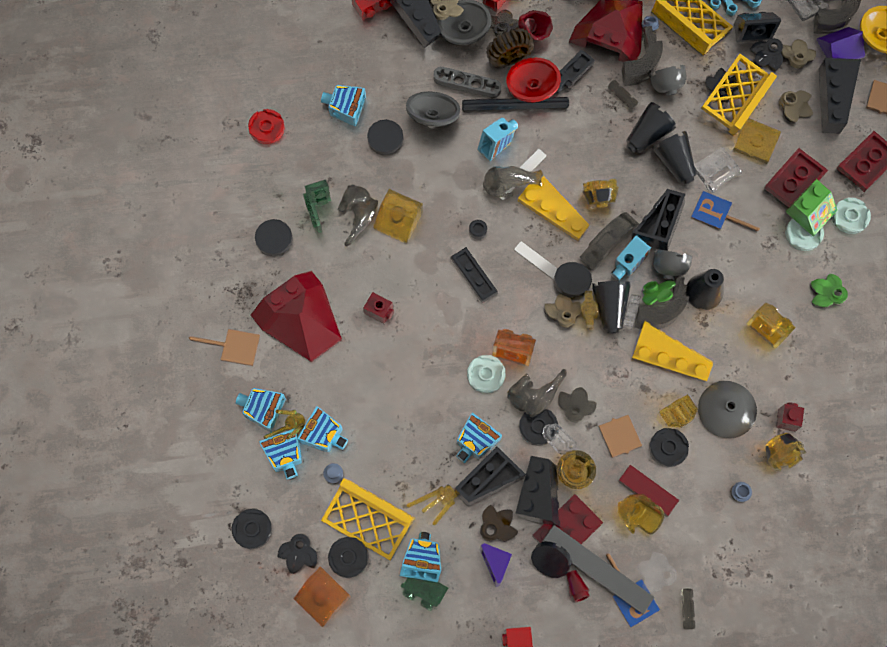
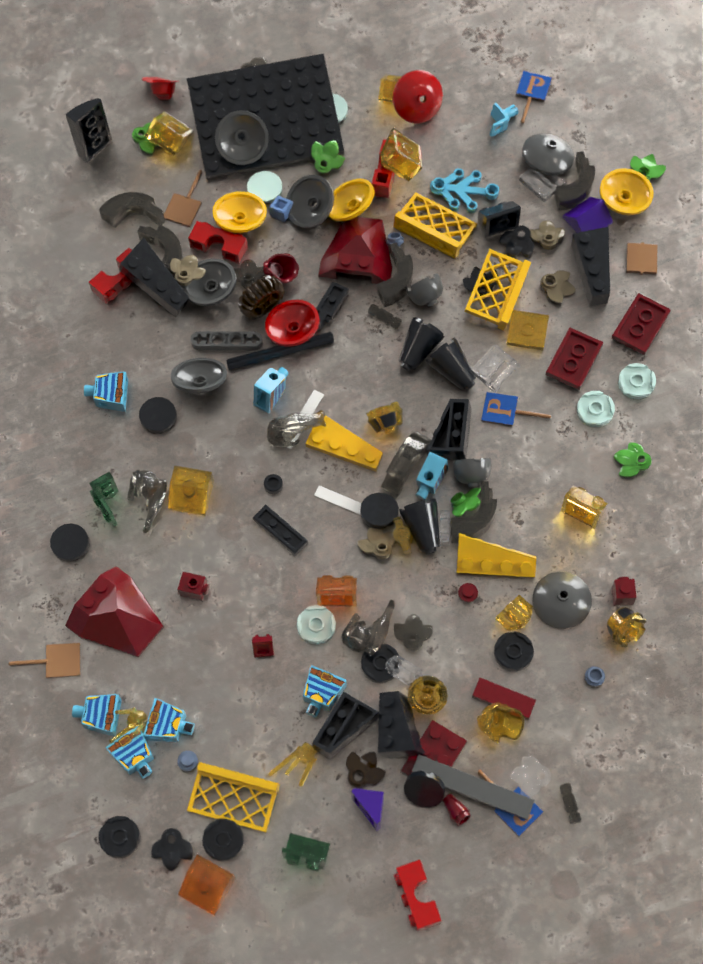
camera: 10 degrees left, 5 degrees down
red tile [248,109,285,144] -> none
torso [400,532,441,582] -> none
medium nougat piece [598,415,642,458] -> none
black cone [685,269,724,310] -> none
bright green slope [785,179,837,236] -> none
none -> dark red tile [252,634,274,658]
none -> dark red plate [458,583,478,603]

